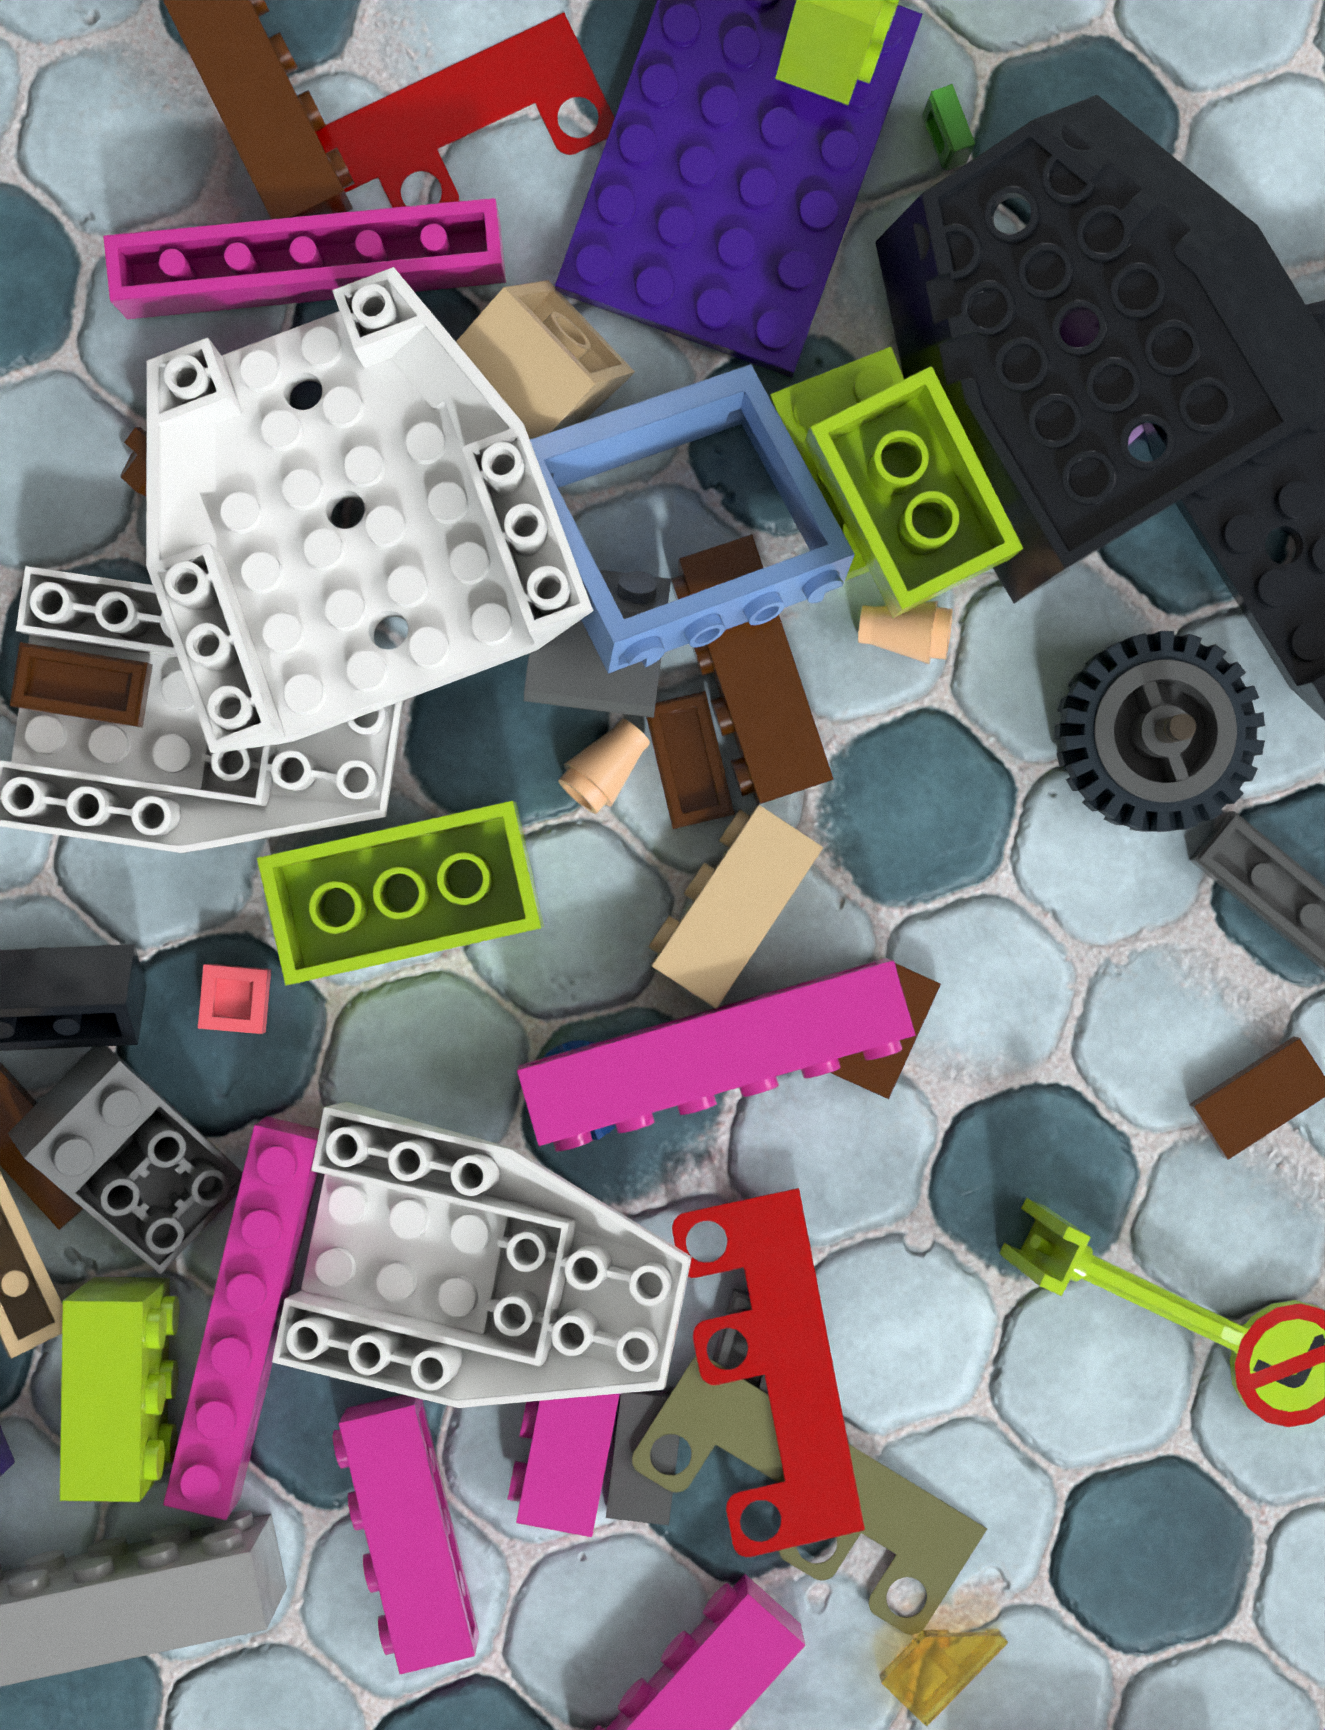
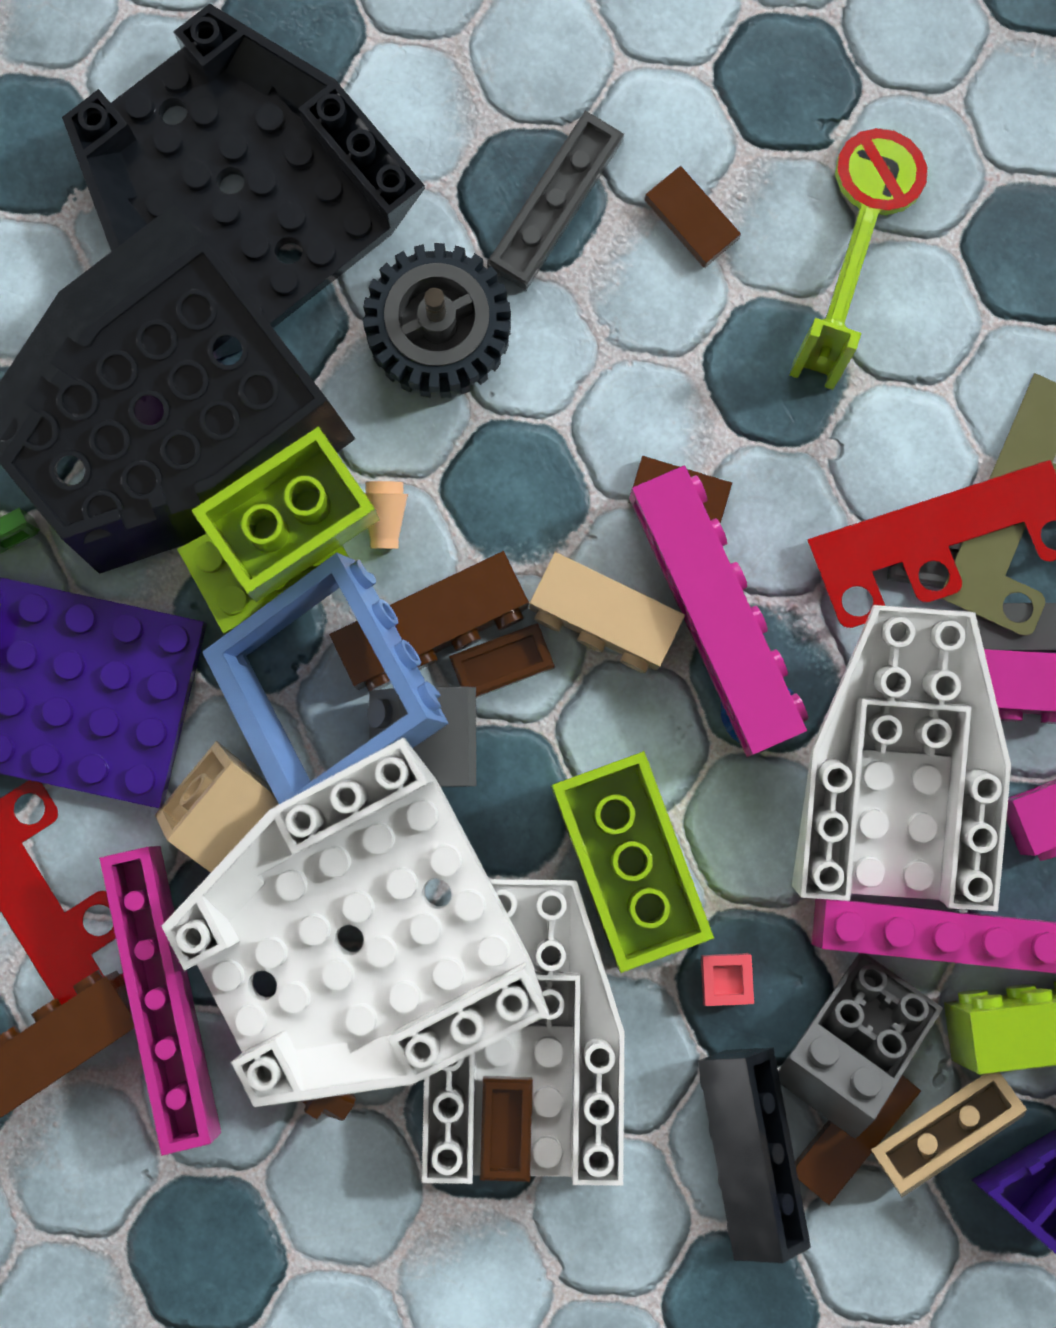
camera: 105 degrees left, 5 degrees down
light nougat cone [558,718,650,814] -> none

